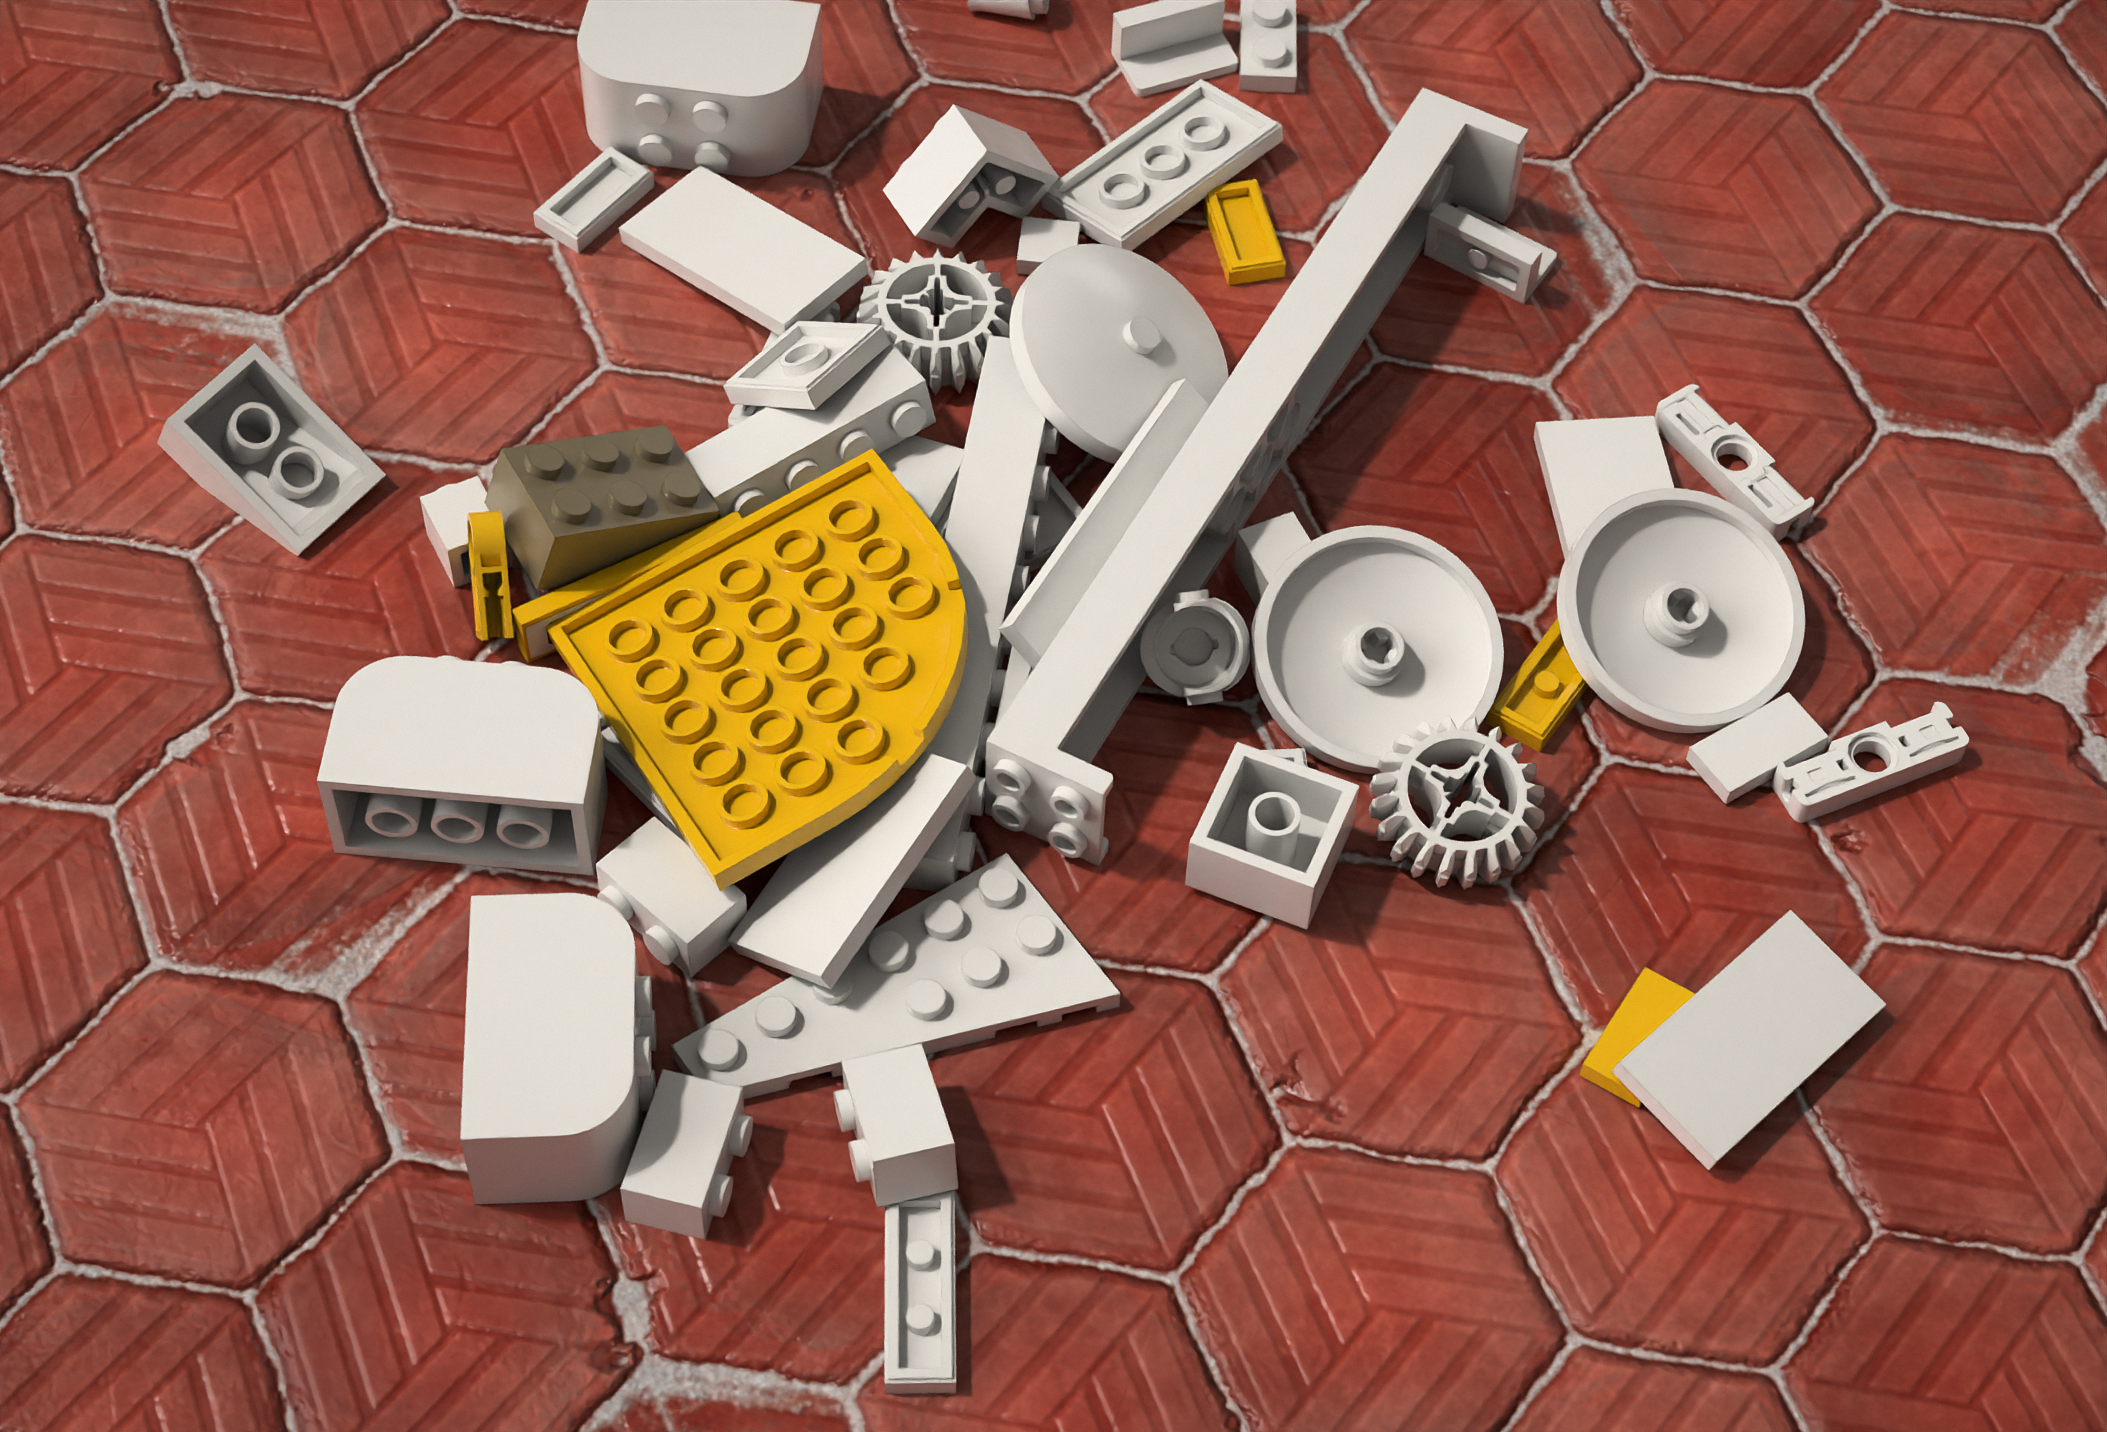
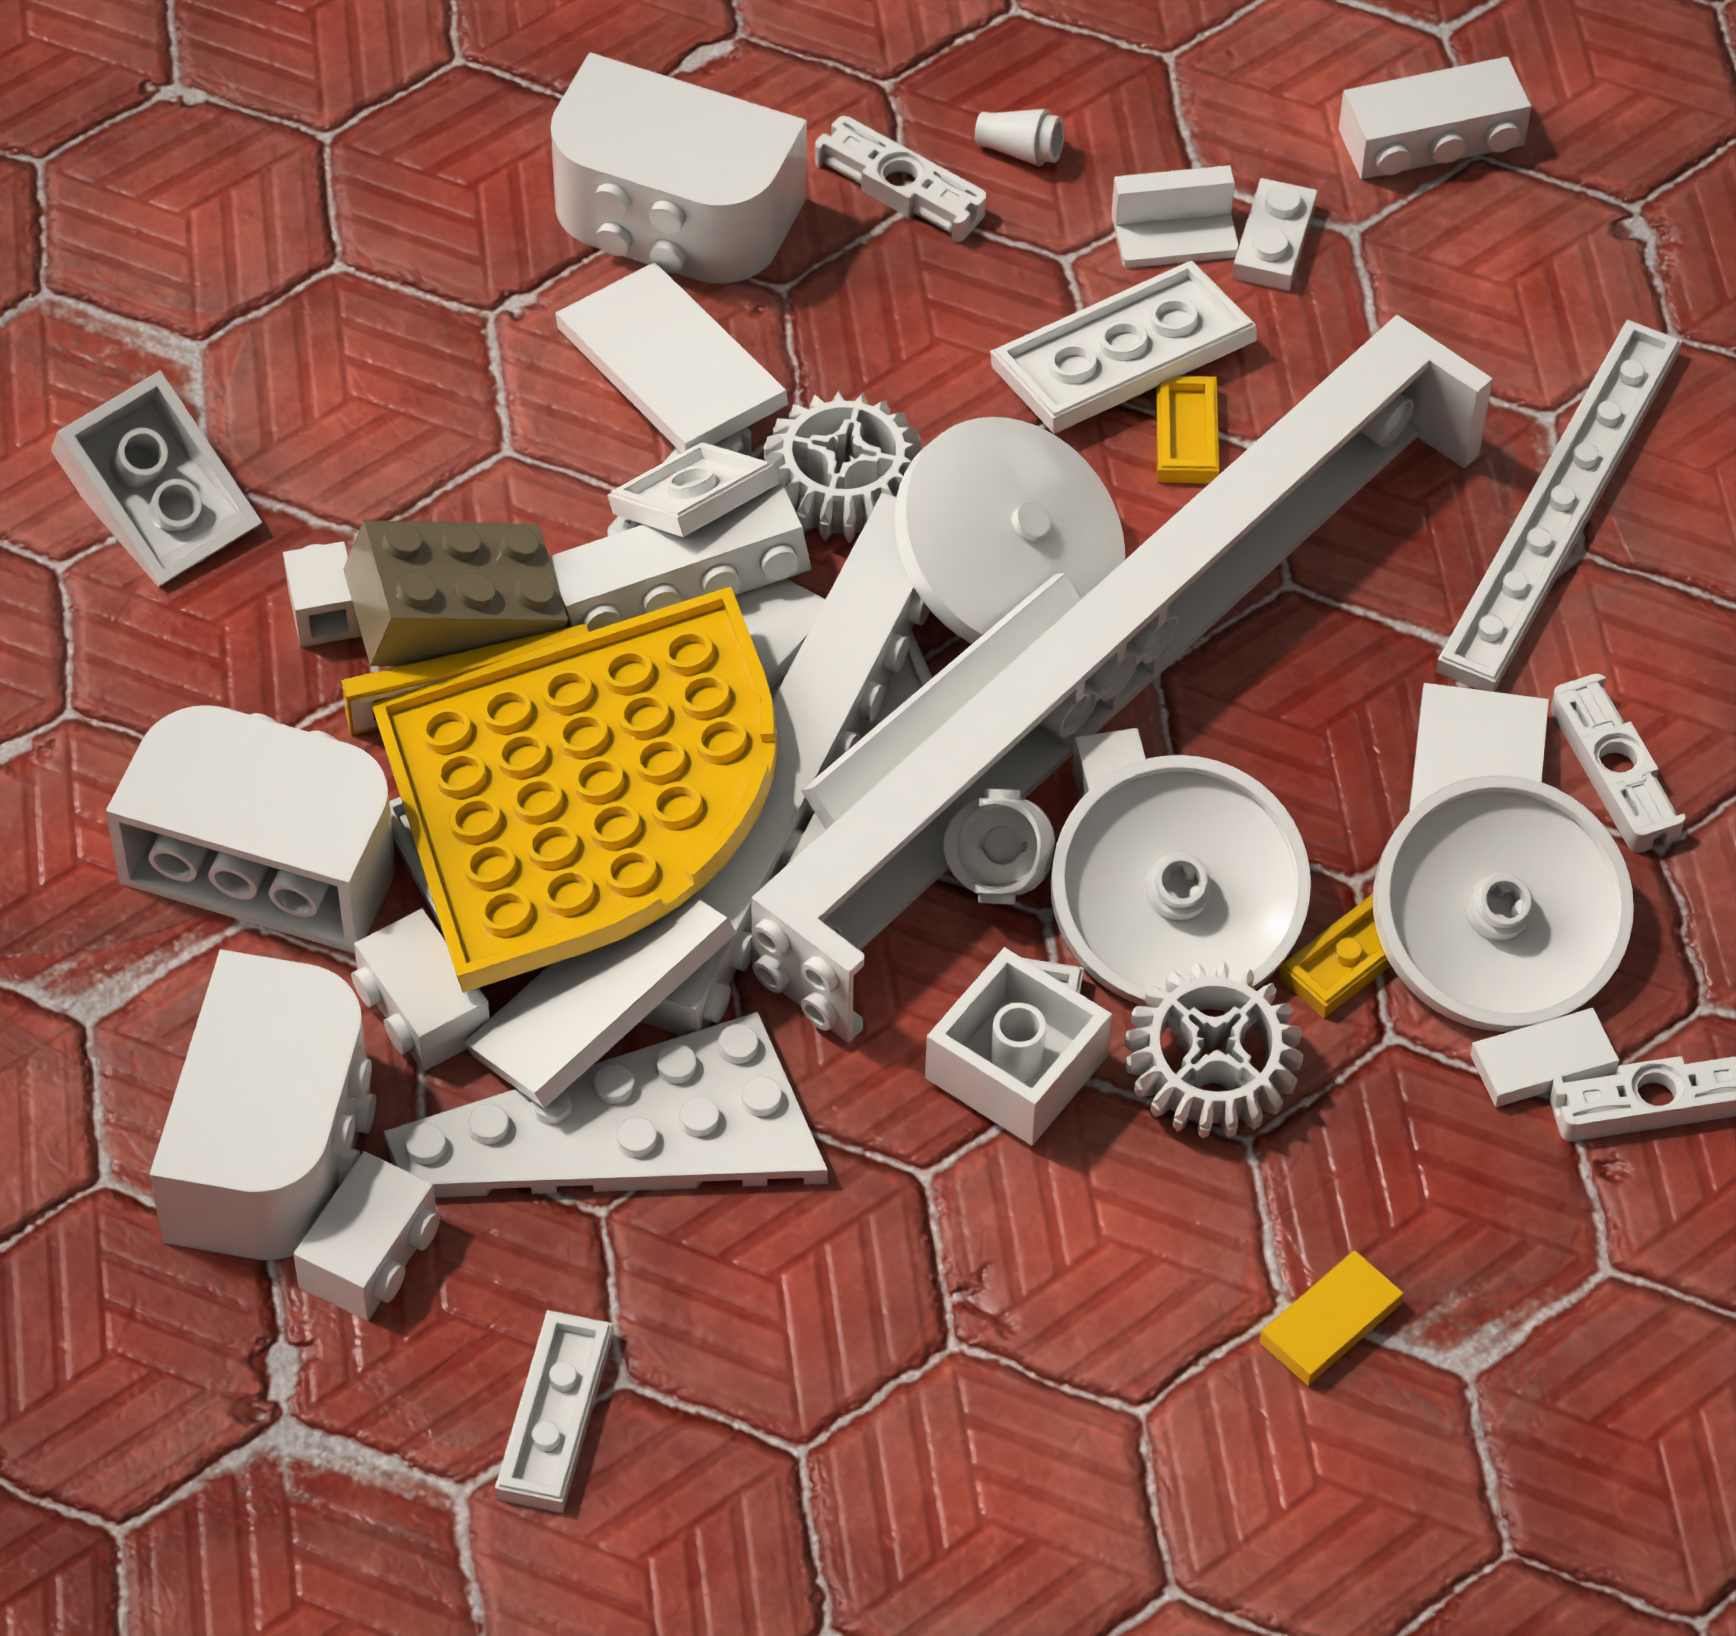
camera: 15 degrees right, 0 degrees up
yellow piece [467,510,514,641] -> none
white tile [533,146,655,254] -> none
white brick [833,1043,958,1207] -> none
white brick [883,105,1059,249] -> none
white tile [1016,217,1080,275] -> none
white panel [1424,201,1557,304] -> none
white tile [1612,909,1886,1170] -> none
none -> white piece [815,116,986,242]
none -> white tile [1436,319,1682,692]

